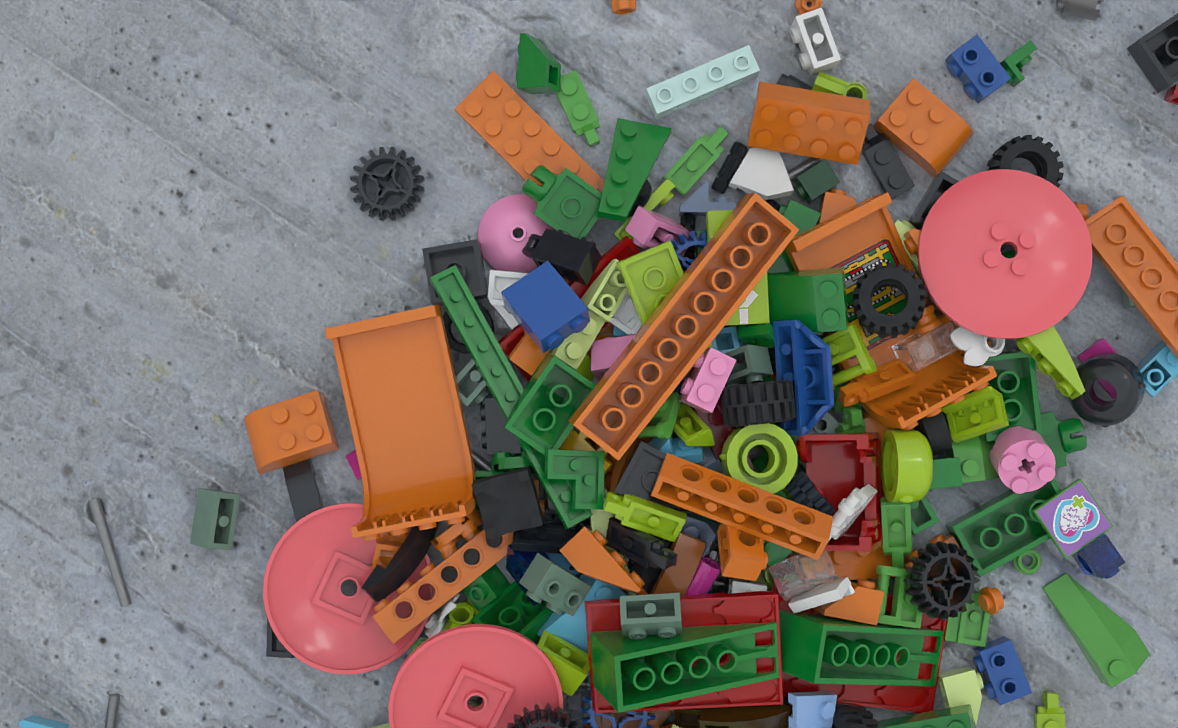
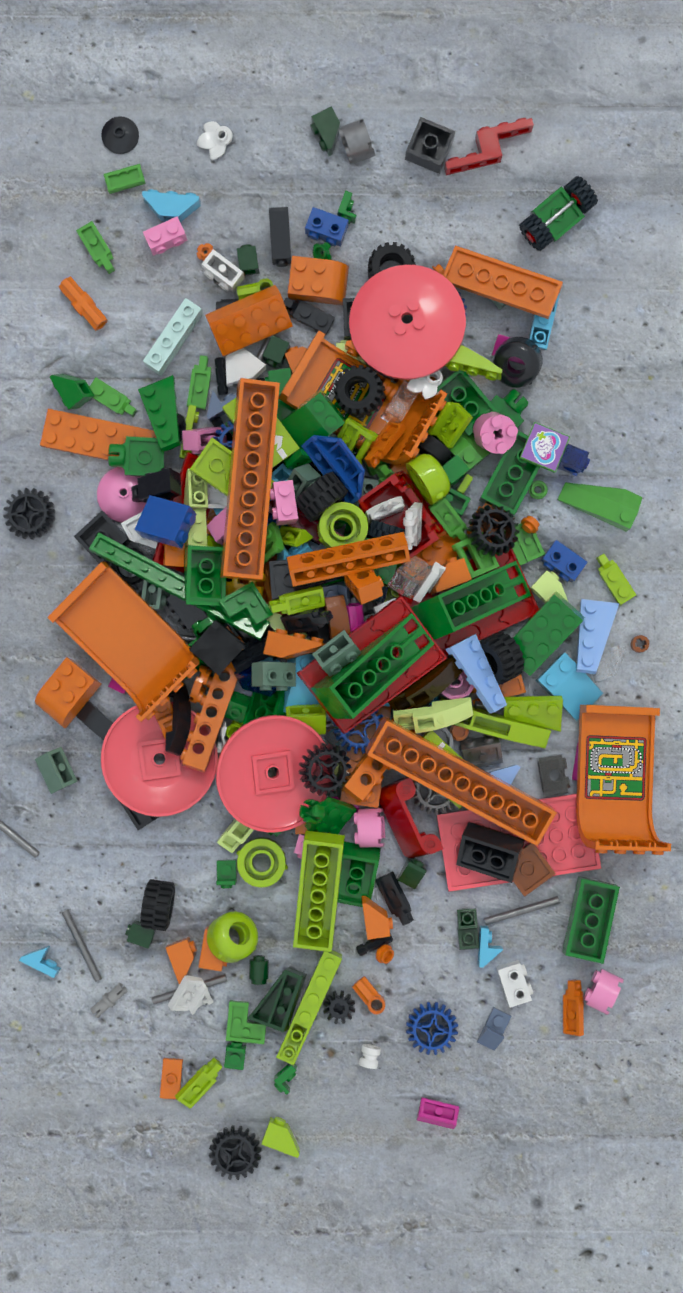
camera: 35 degrees left, 0 degrees up
none -> dark green brick [237,244,260,276]
none -> black slope [269,207,291,267]
none -> green plate [313,242,332,260]
none -> white slope [365,496,405,525]
none -> lime tile [457,474,473,494]

